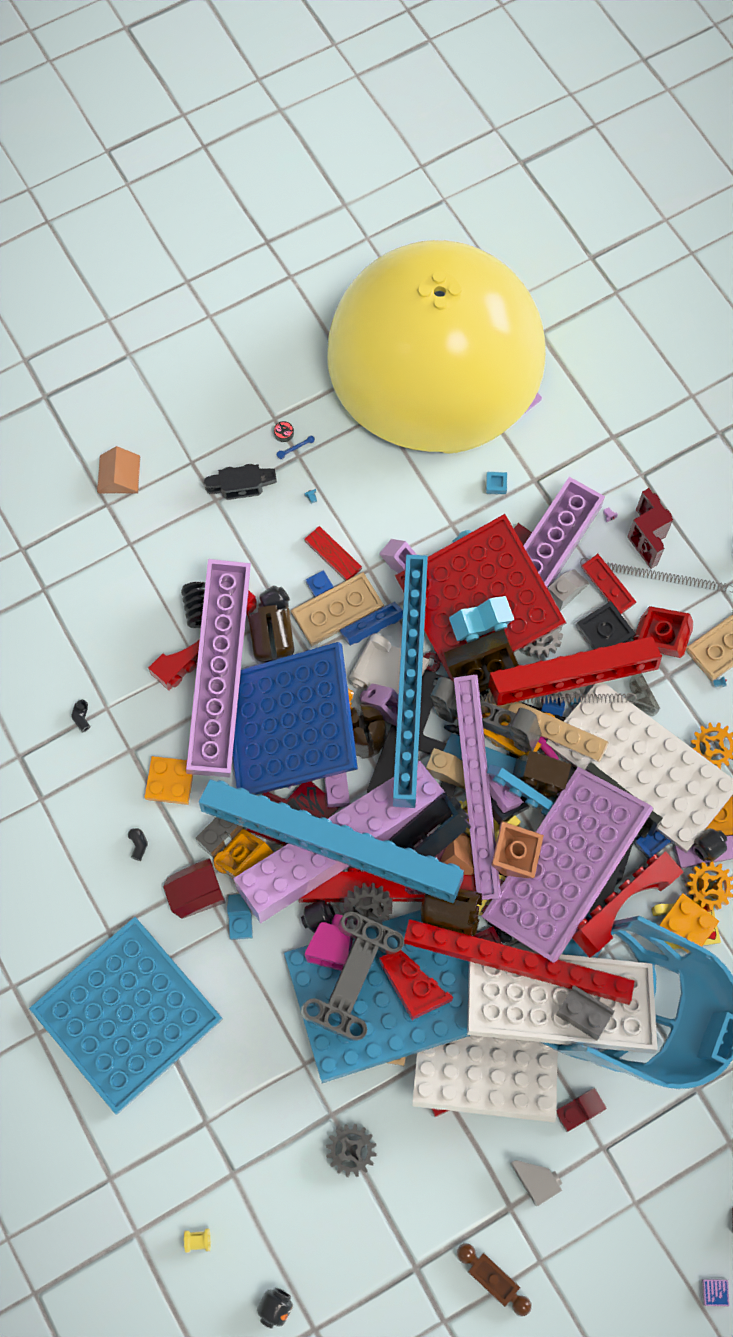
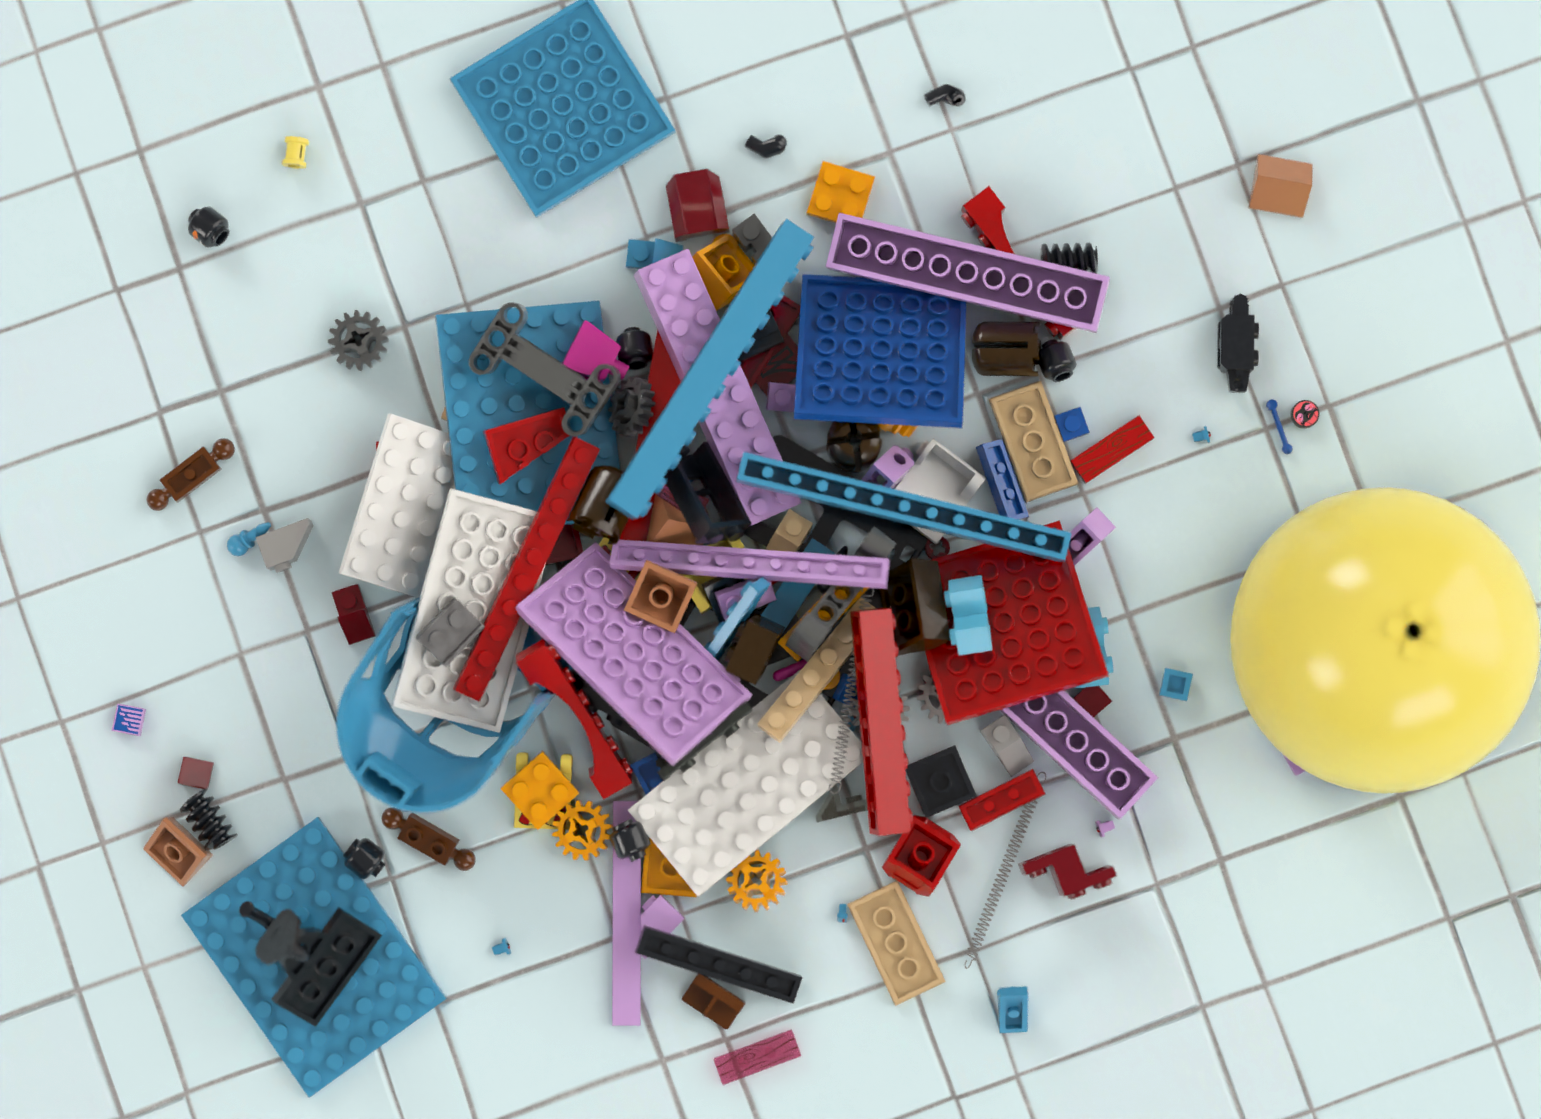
camera: 100 degrees right, 15 degrees up
none -> dark azure bar [227,522,271,556]

